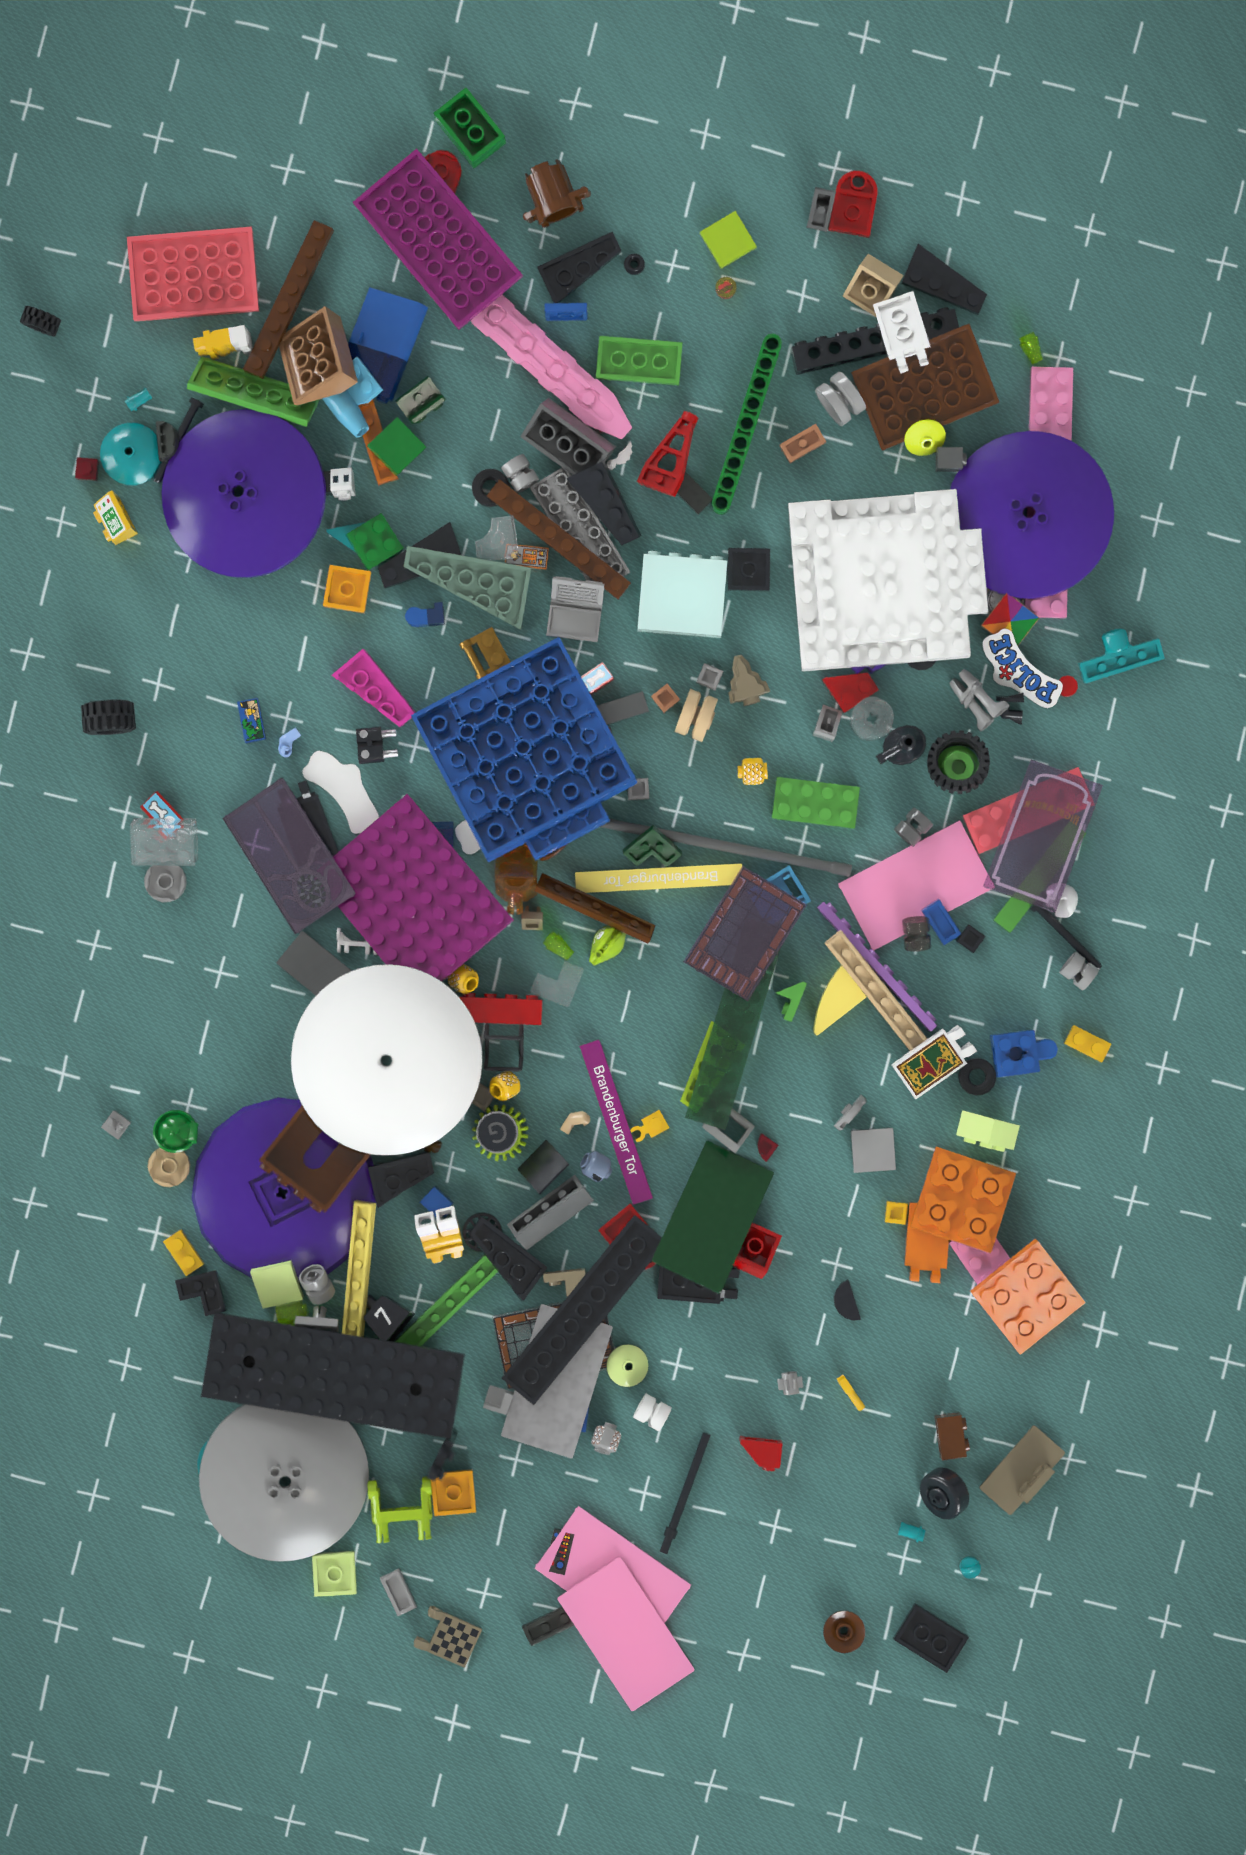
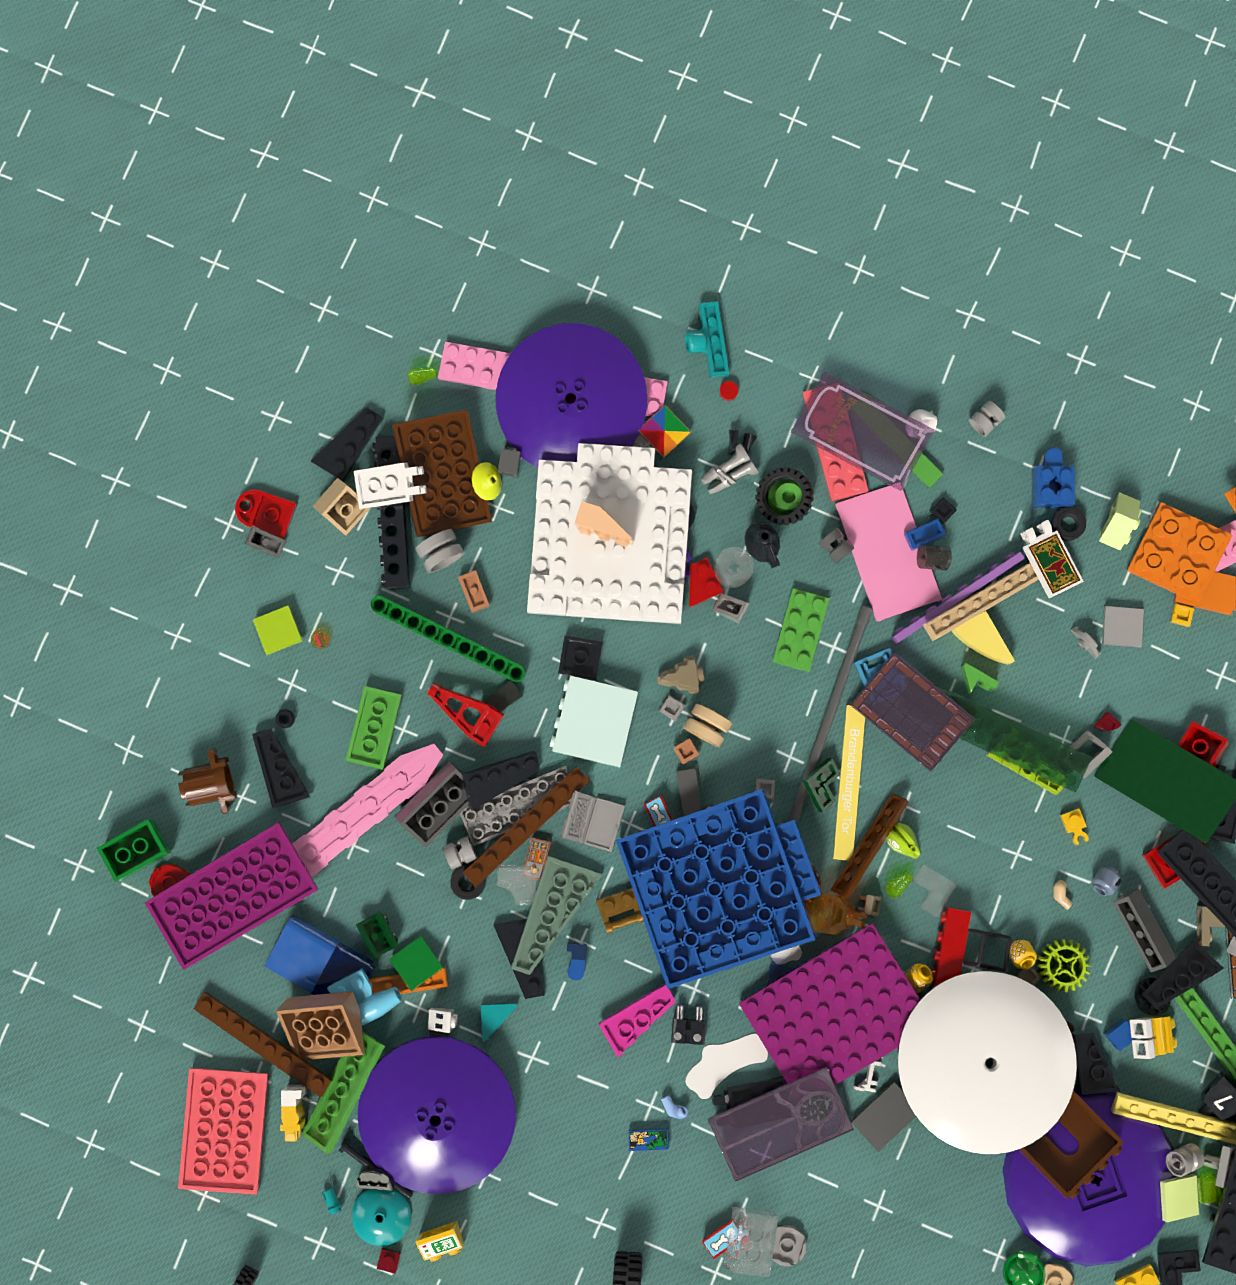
camera: 80 degrees left, 5 degrees down
light orange plate [323,565,372,614] -> none
green plate [346,513,404,571] -> none
black tile [476,1111,518,1153] -> none
black piece [517,1140,570,1194] -> none
blue tile [545,303,587,321] -> none
magenta tile [580,1039,653,1205] -> none
white piece [606,443,633,470] -> none
yellow head [737,758,768,785] -> none
sticker [983,629,1063,708] -> none
black bar [1030,900,1102,969] -> none
yellow plate [1064,1025,1111,1063] -> none
none -> light nougat slope [575,501,634,547]

